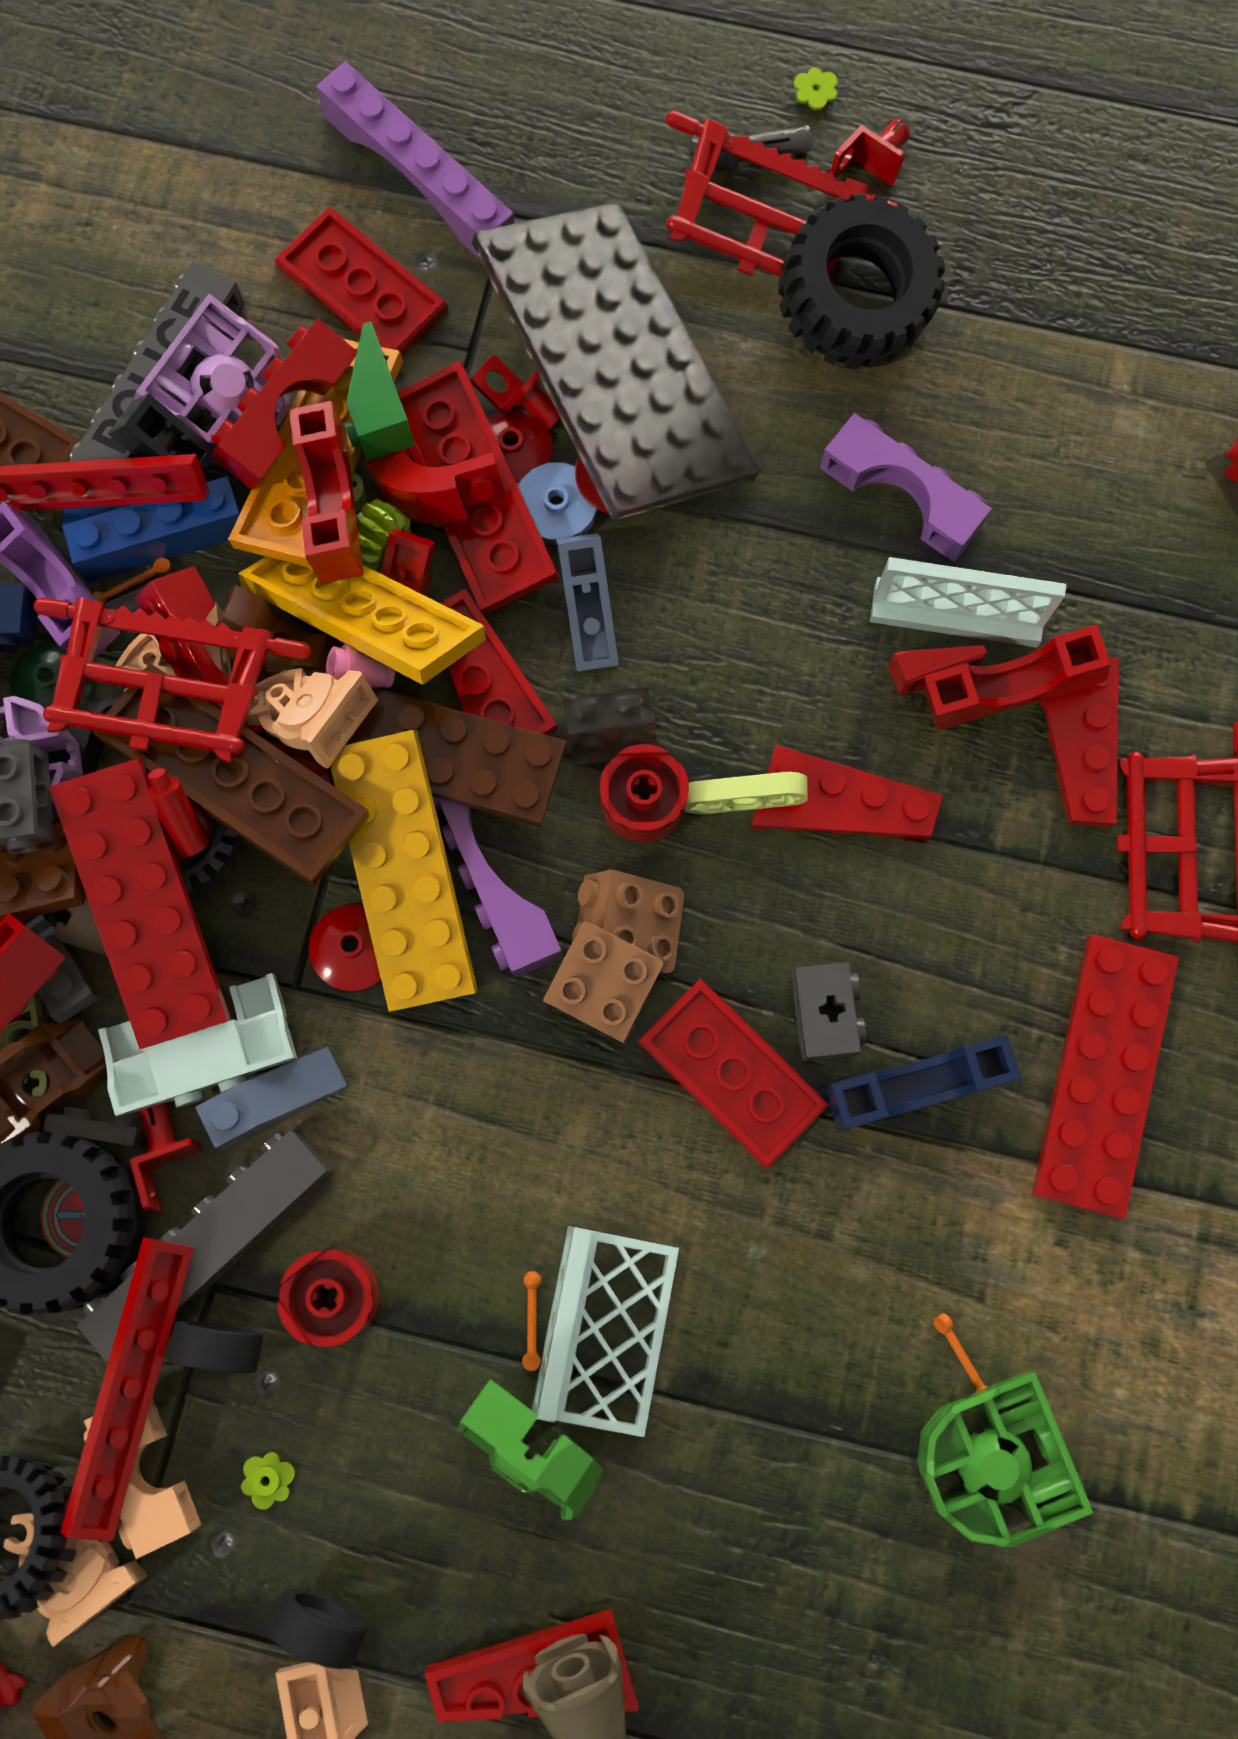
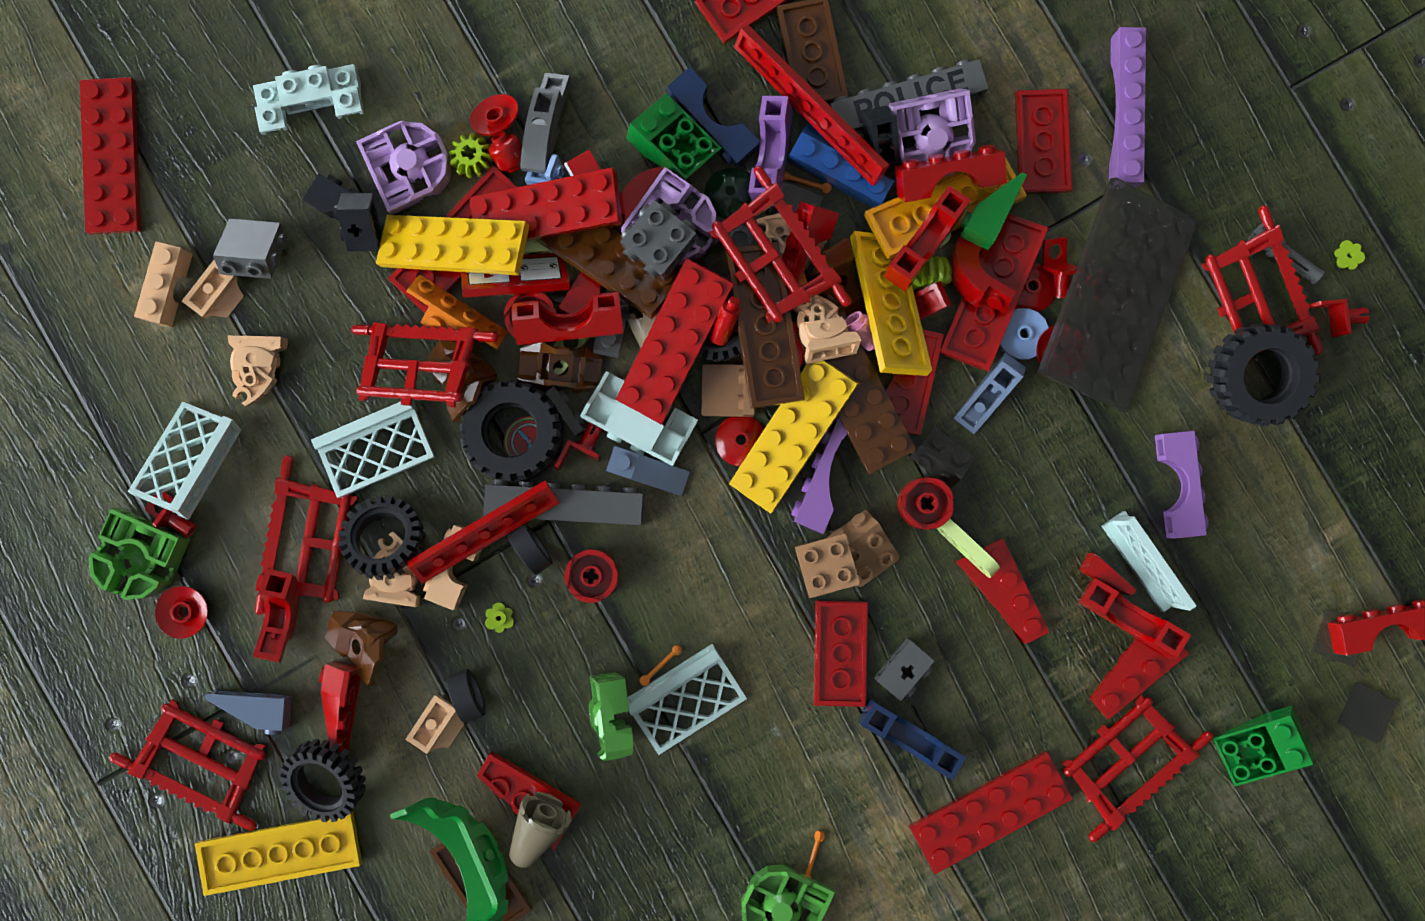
camera: 45 degrees right, 10 degrees up
none -> medium nougat bracket [701,364,754,417]

